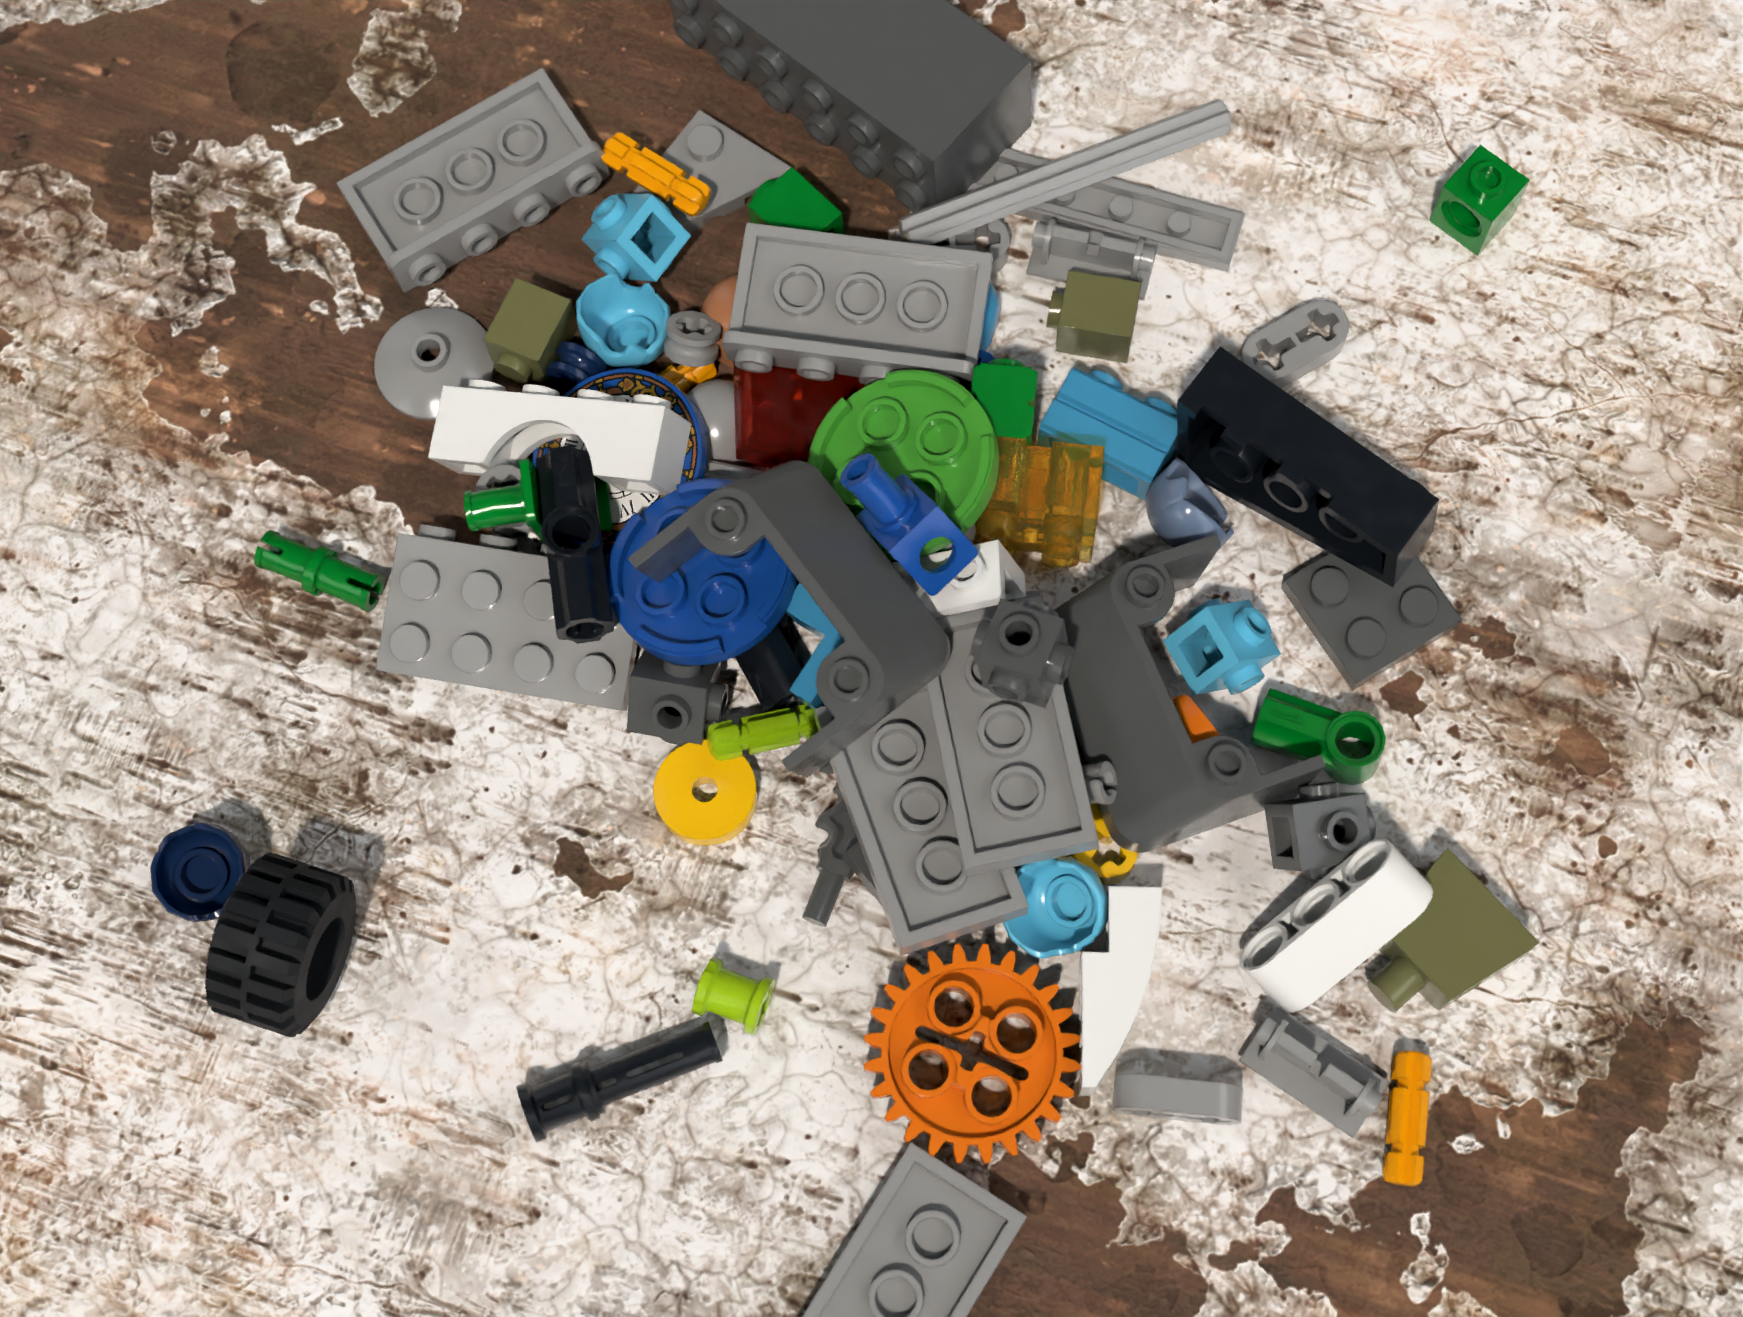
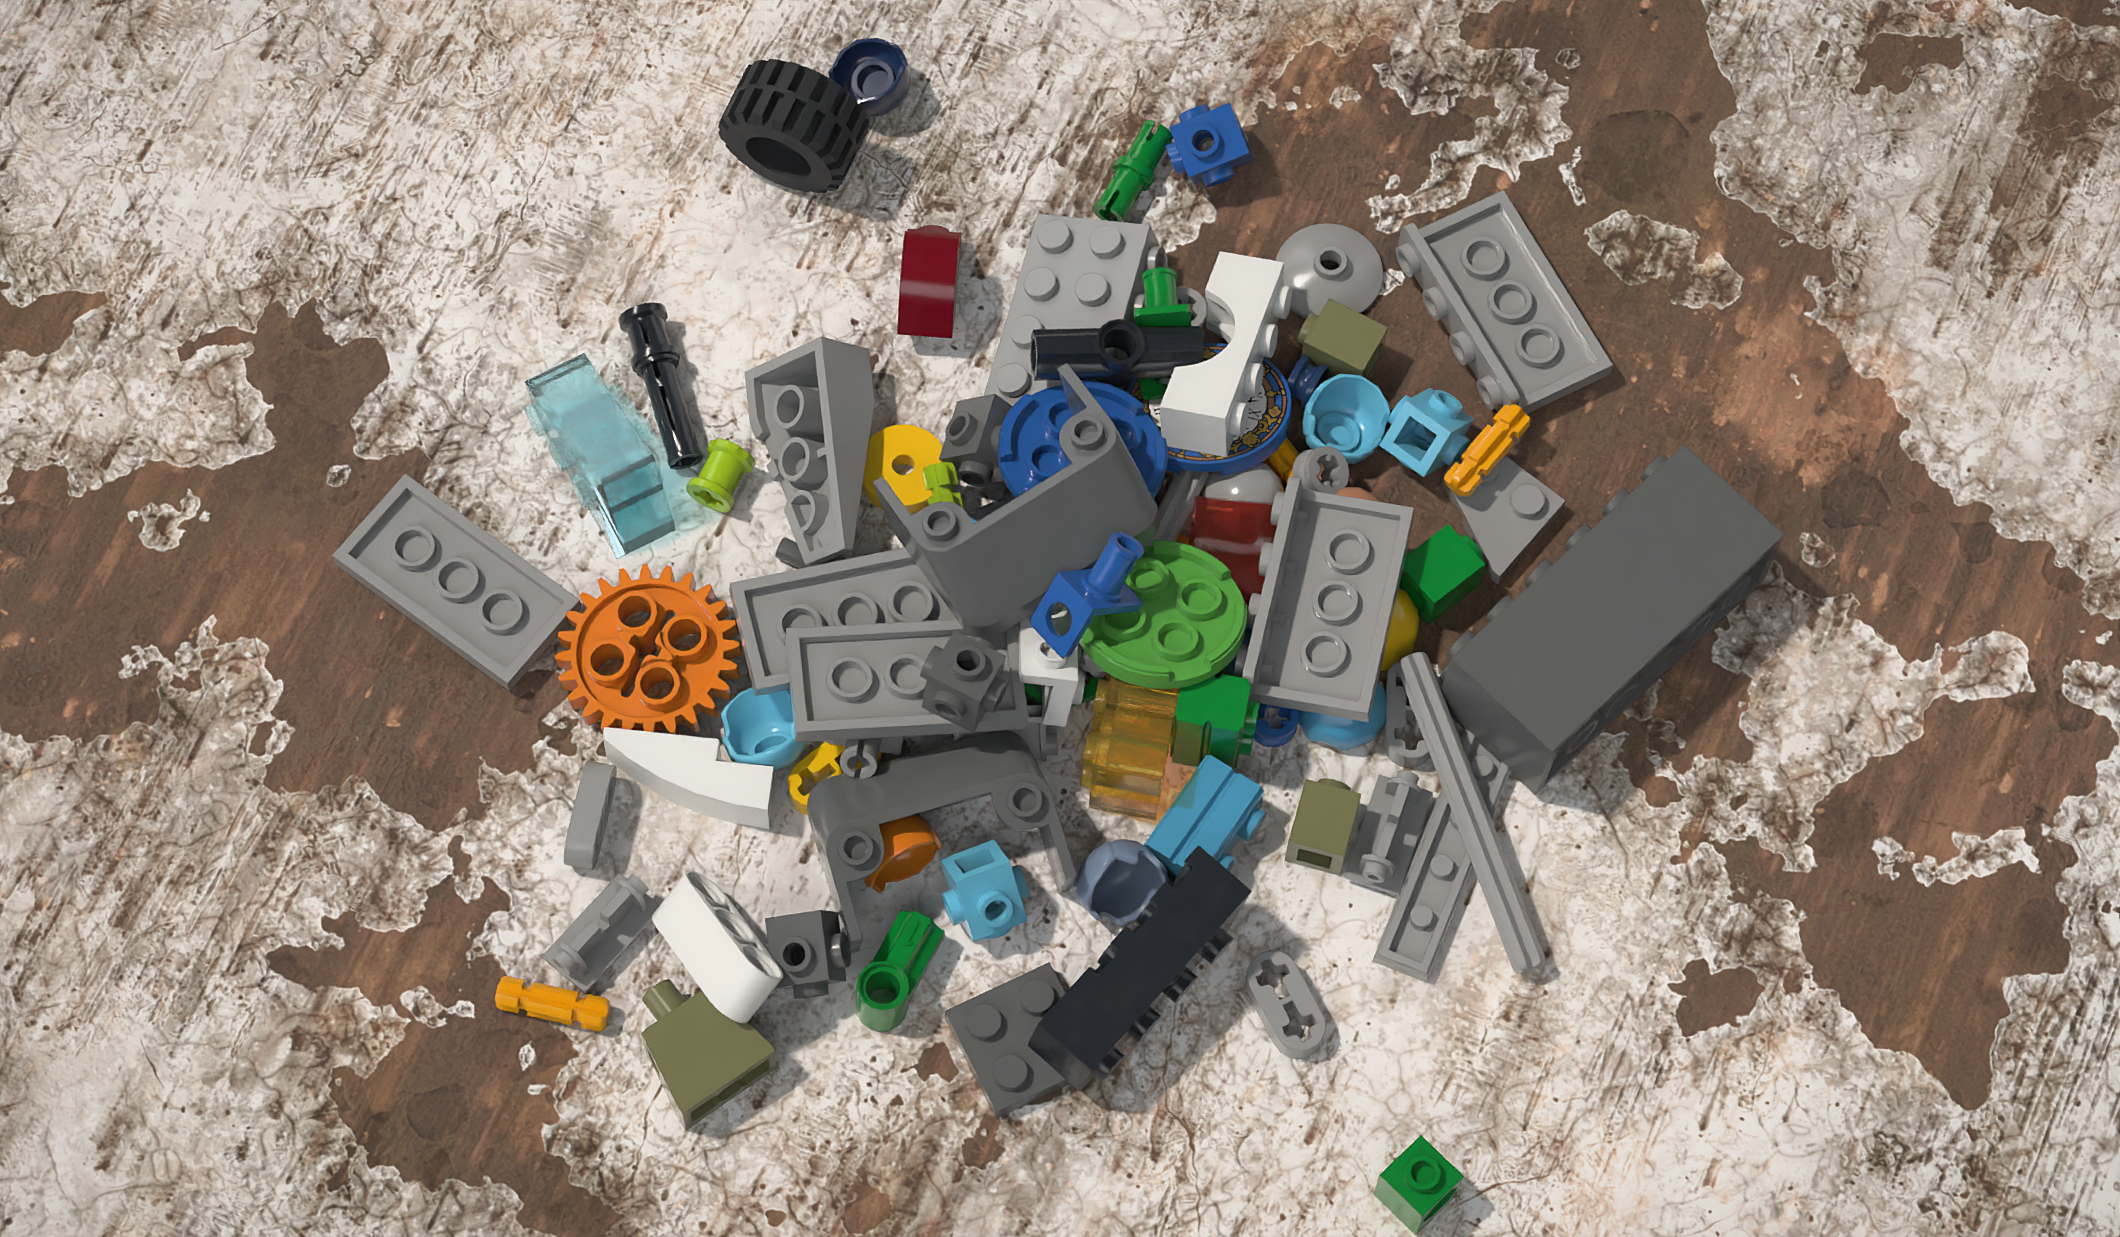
camera: 85 degrees right, 5 degrees down
none -> clear light blue wedge [524,353,676,559]
none -> light grey wedge [744,337,875,566]
none -> dark red brick [897,225,962,338]
none -> blue brick [1166,102,1254,188]

